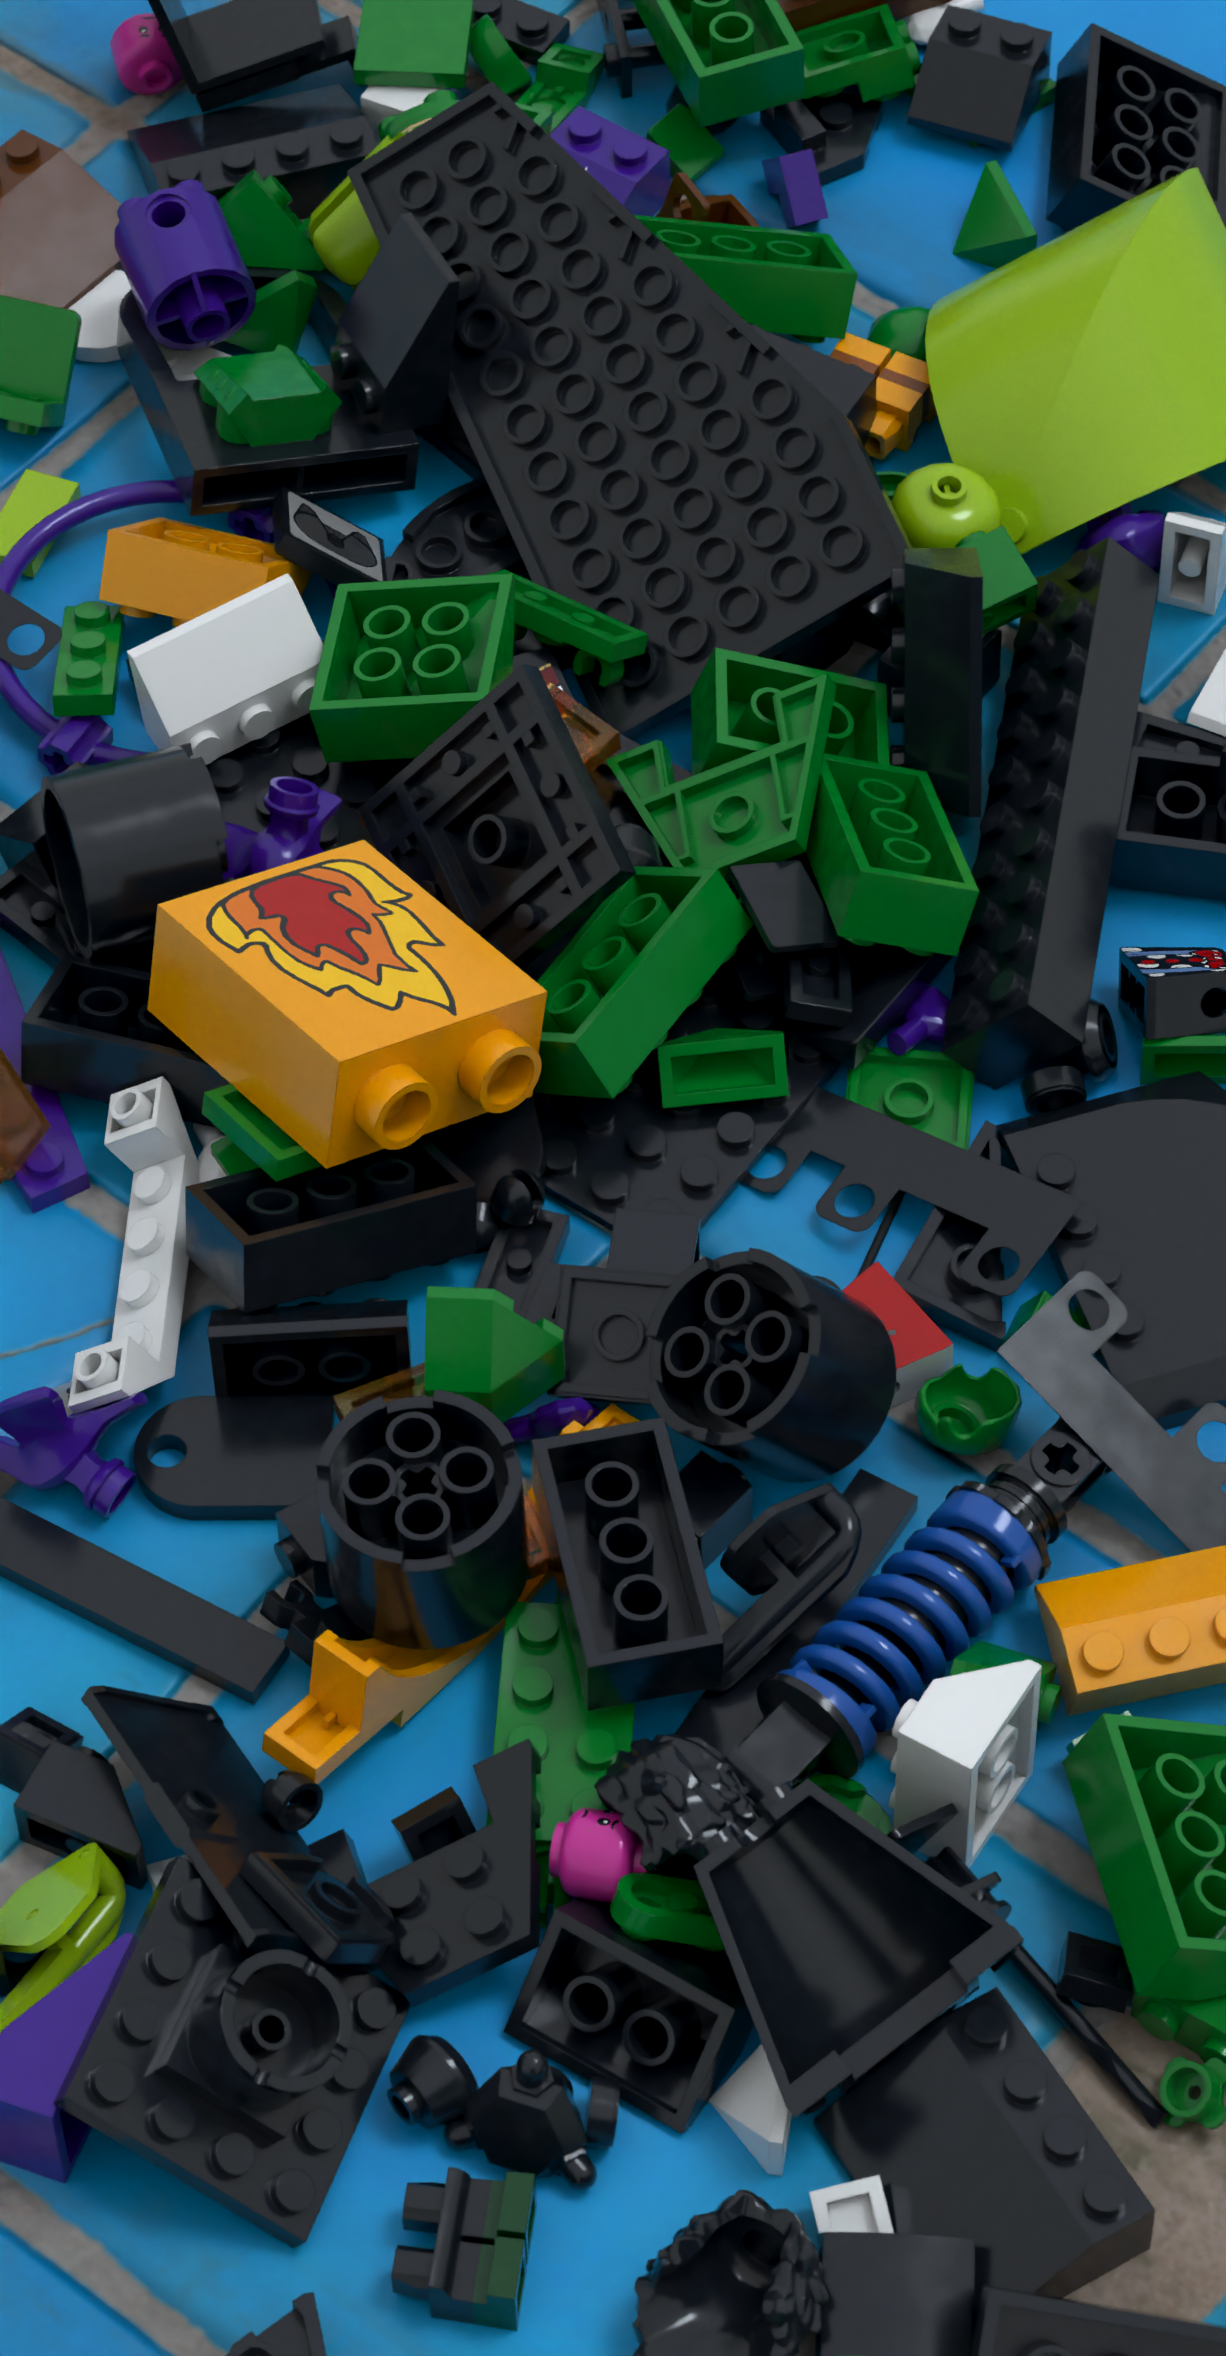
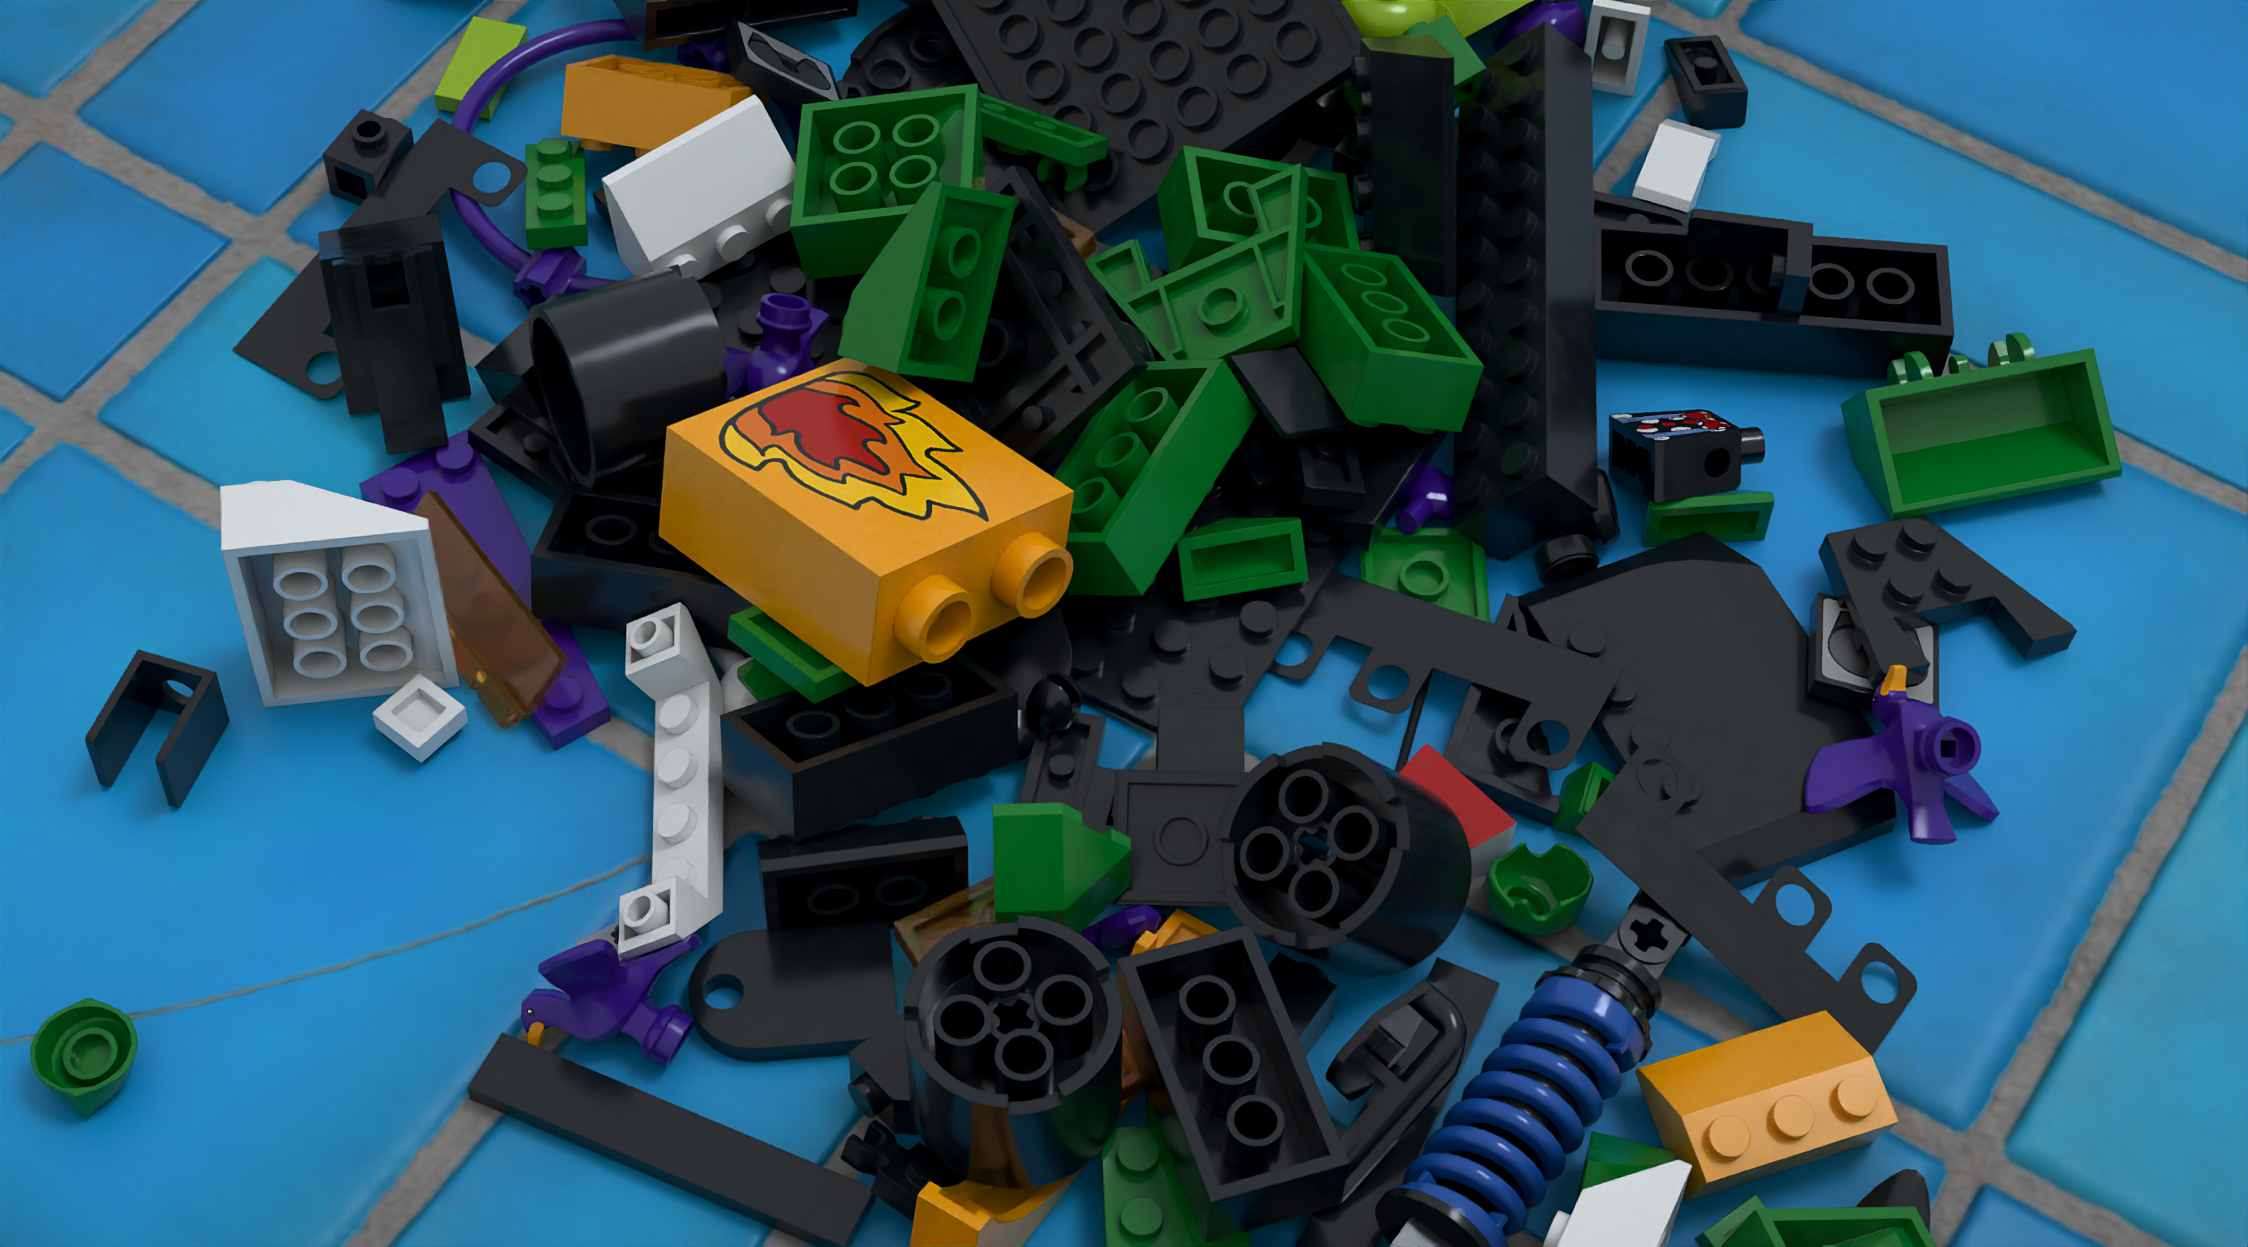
camera: 10 degrees left, 0 degrees up
none -> green slope [837,180,1017,383]

